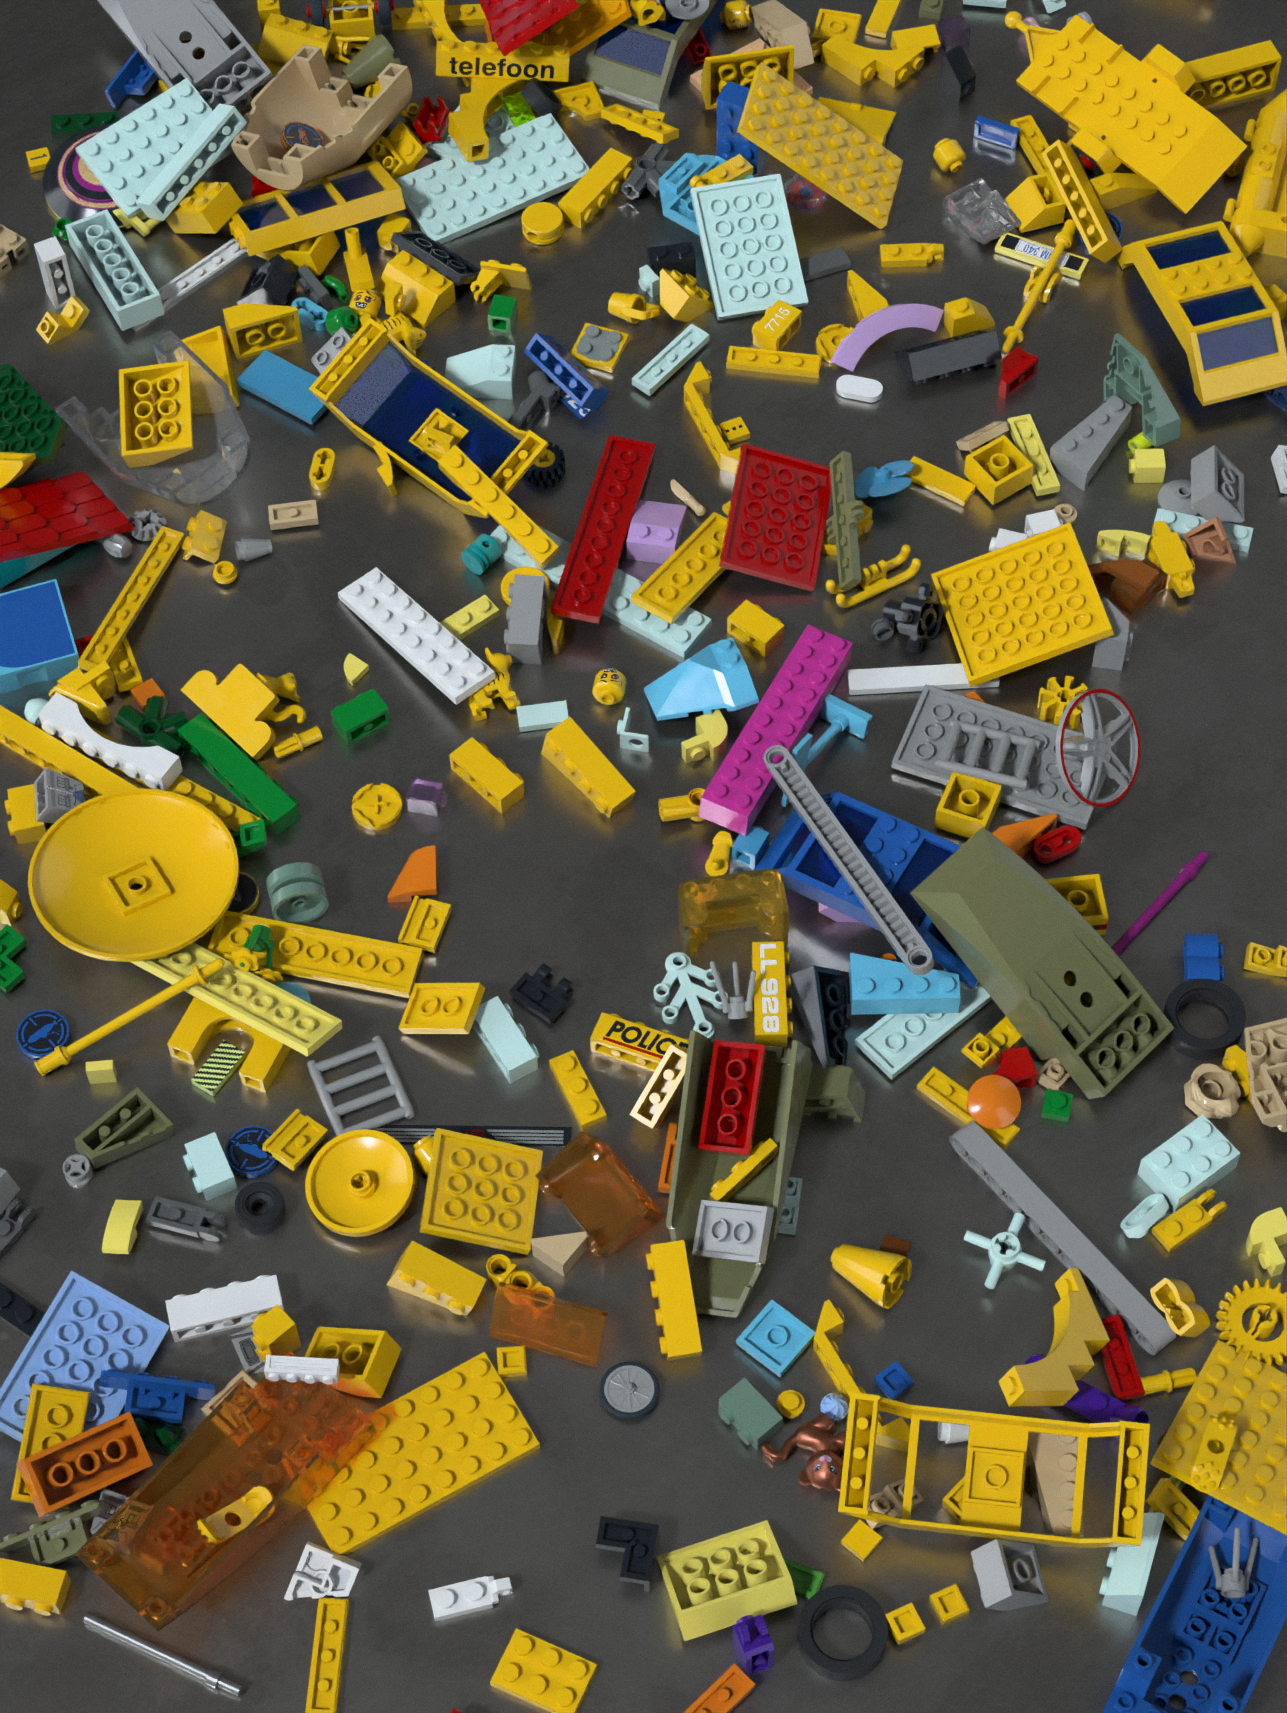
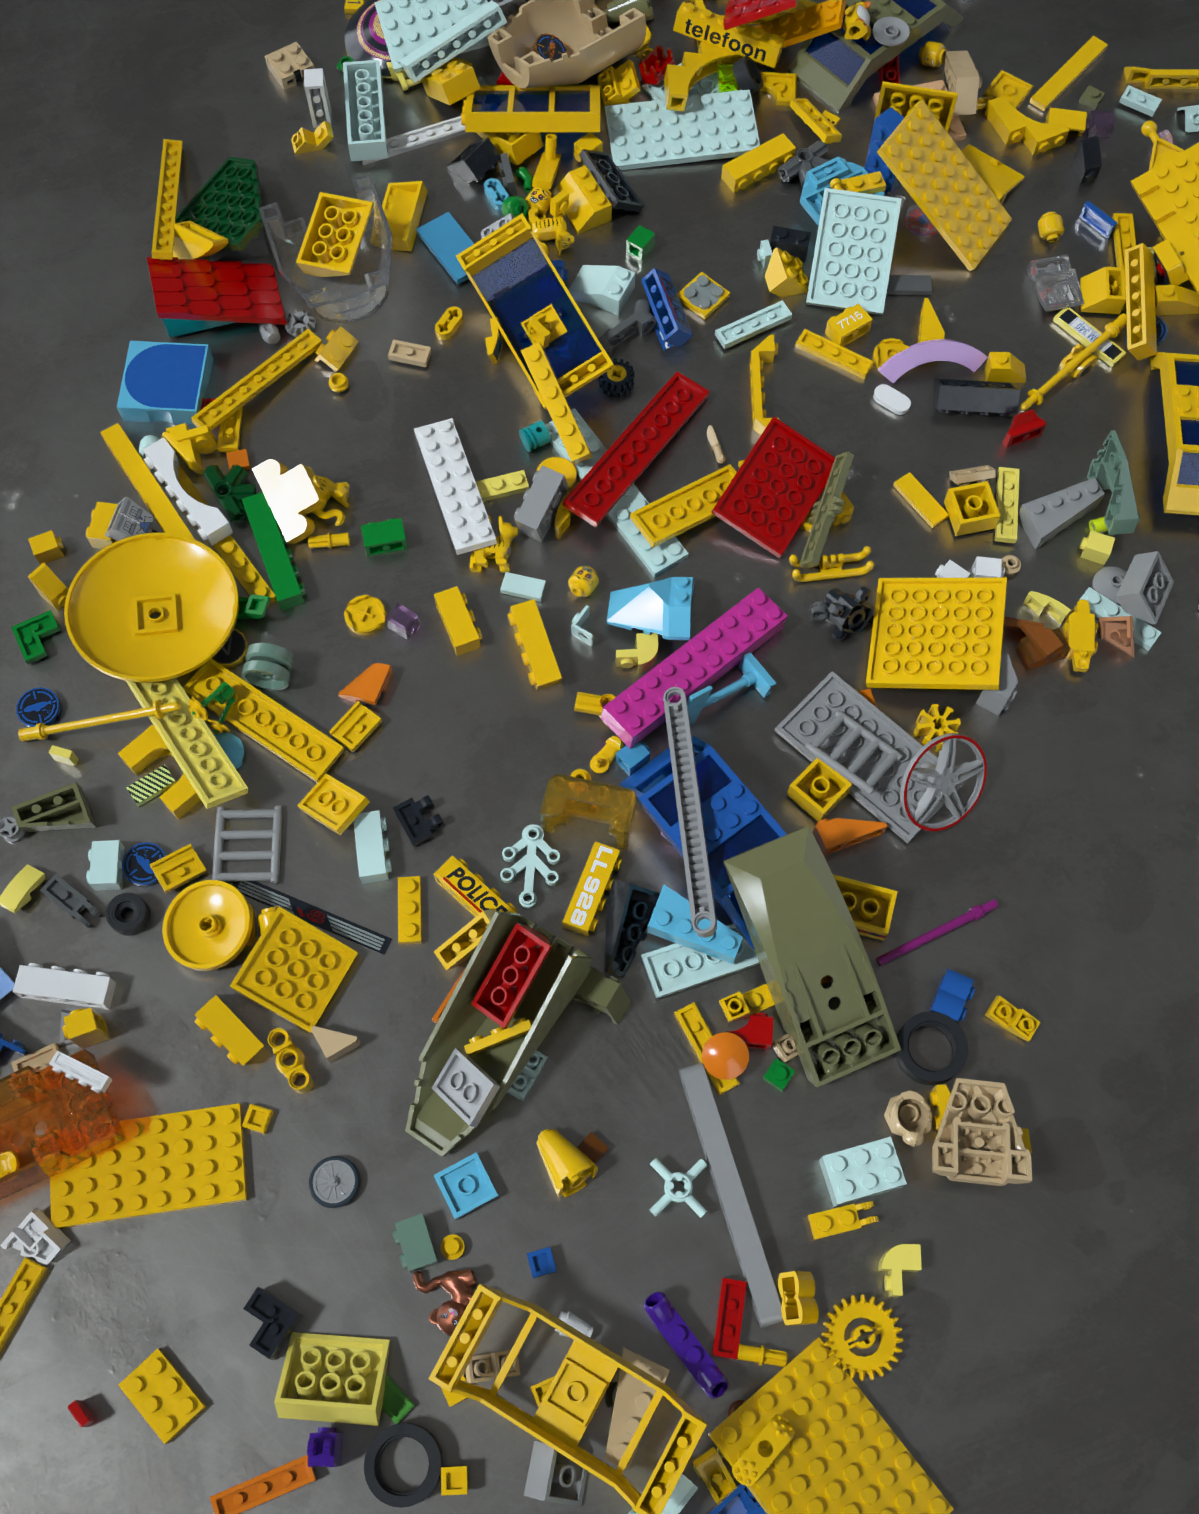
camera: 20 degrees right, 10 degrees up
yellow slope [223,303,303,360] -> none
light grey cone [235,538,272,562] -> none
yellow slope [305,1326,402,1398] -> none
light yellow tile [344,653,369,686] -> none
white hinge [428,1576,513,1621] -> none
yellow plate [470,260,532,303] -> none
clear orange tile [488,1282,608,1367] -> none
yellow head [521,202,564,245] -> none
clear orange windscreen [535,1130,665,1258] -> none
yellow piece [608,292,661,324] -> none
lavender slope [626,500,687,564] -> none
yellow brick [646,1240,702,1361] -> none
light grey plant [710,961,756,1019] -> none
yellow tile [719,416,750,445] -> none
yellow brick [727,599,784,658] -> none
yellow slope [813,1299,911,1453] -> none
light blue plate [820,1393,849,1421] -> none
white tile [847,663,999,695] -> none
dark azure piece [854,460,914,498] -> none
yellow hinge [880,243,944,268] -> none
yellow tile [929,1584,970,1625] -> none
yellow arch [999,1268,1110,1407] -> none
red plate [1032,825,1081,863] -> none
light aqua plate [1120,1193,1169,1238] -> none

